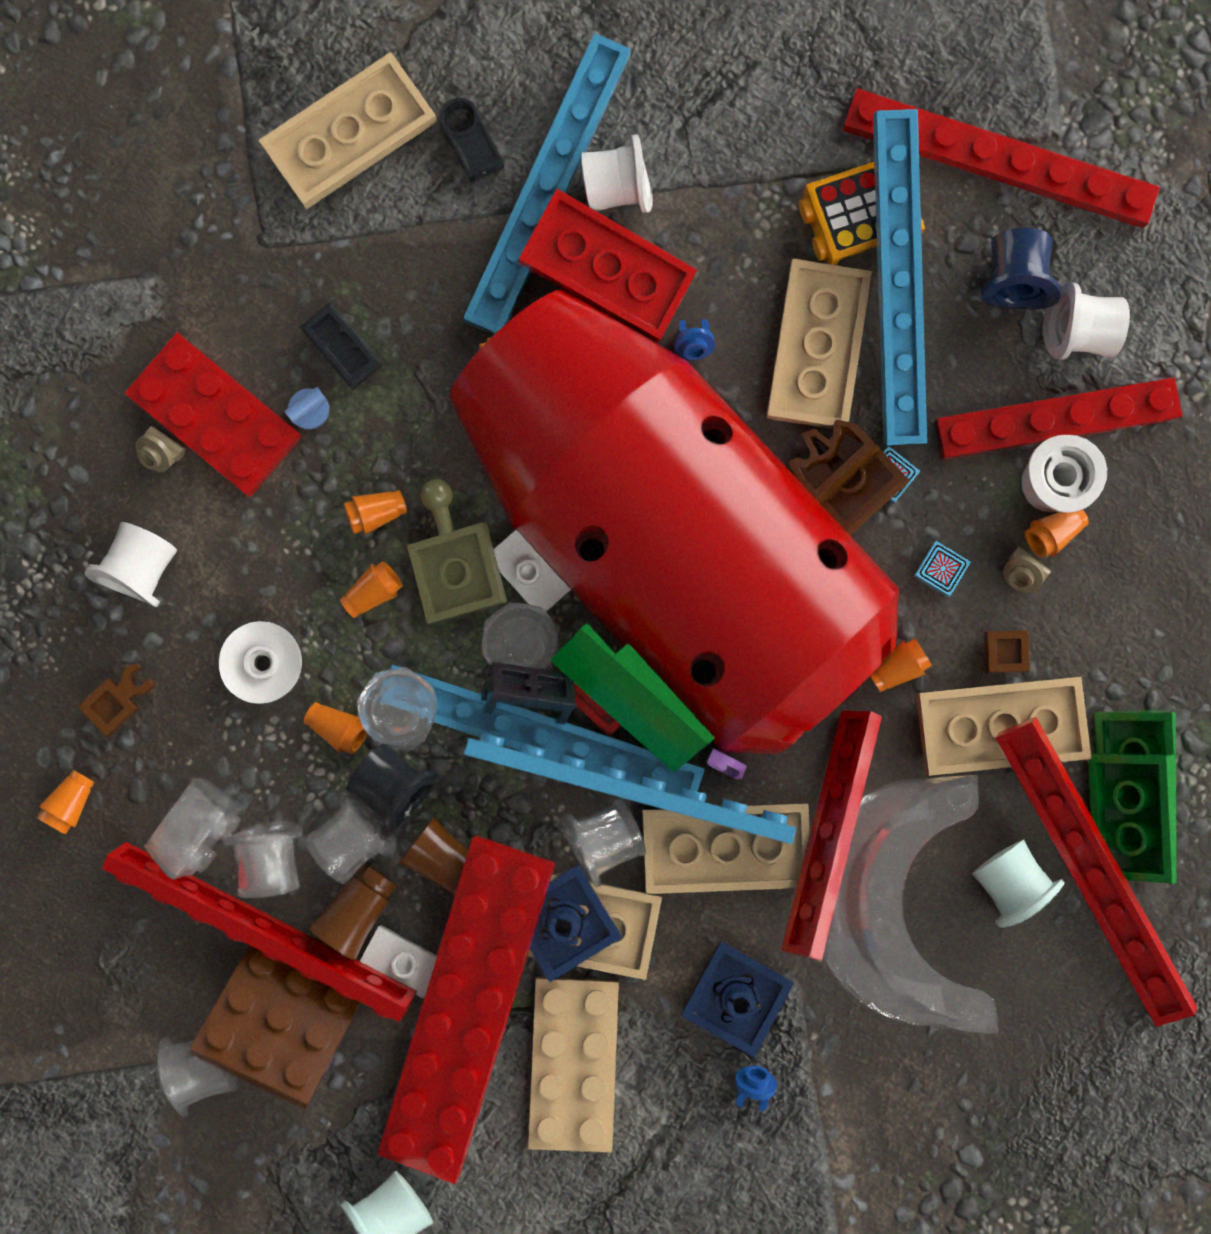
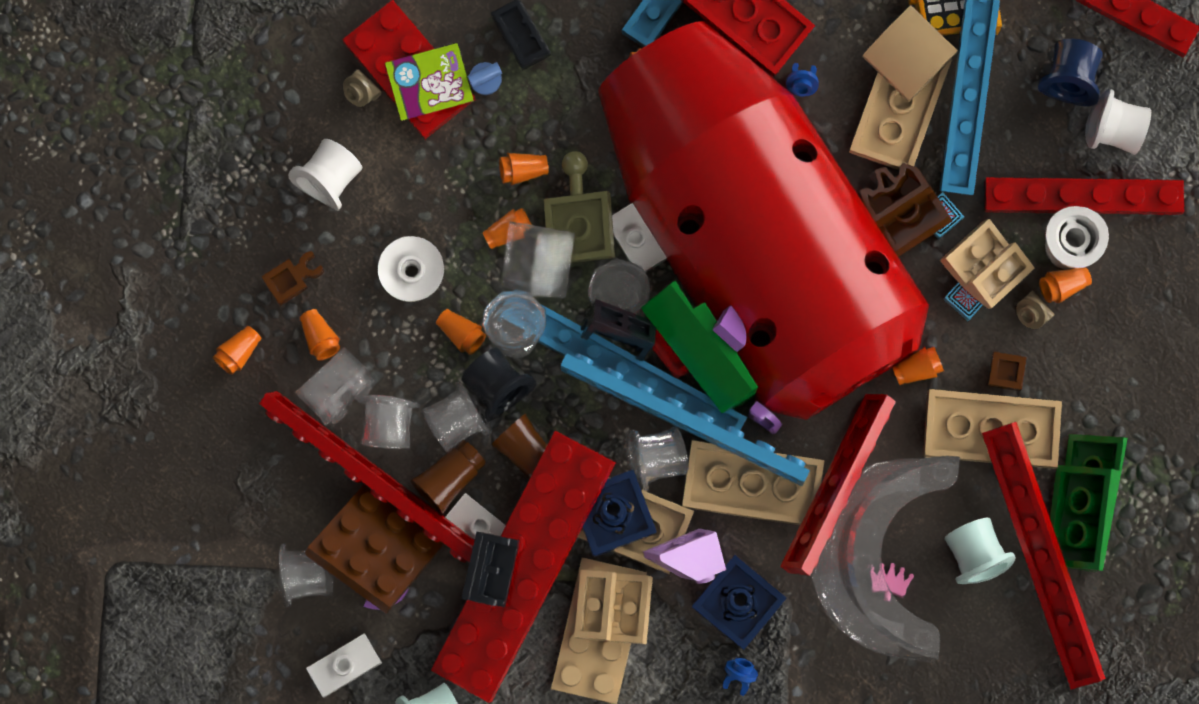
camera: 15 degrees right, 5 degrees down
none -> orange cone [299,309,340,360]
none -> white plate [306,633,382,698]
none -> sticker [385,43,474,121]
none -> black hinge [462,532,520,607]
none -> clear slope [501,221,575,298]
none -> tan slope [574,570,653,644]
none -> lavender slope [643,529,726,584]
none -> medium lavender tile [713,305,747,352]
none -> tan slope [862,5,958,102]
none -> bright pink piece [869,563,914,602]
none -> tan slope [940,219,1035,309]

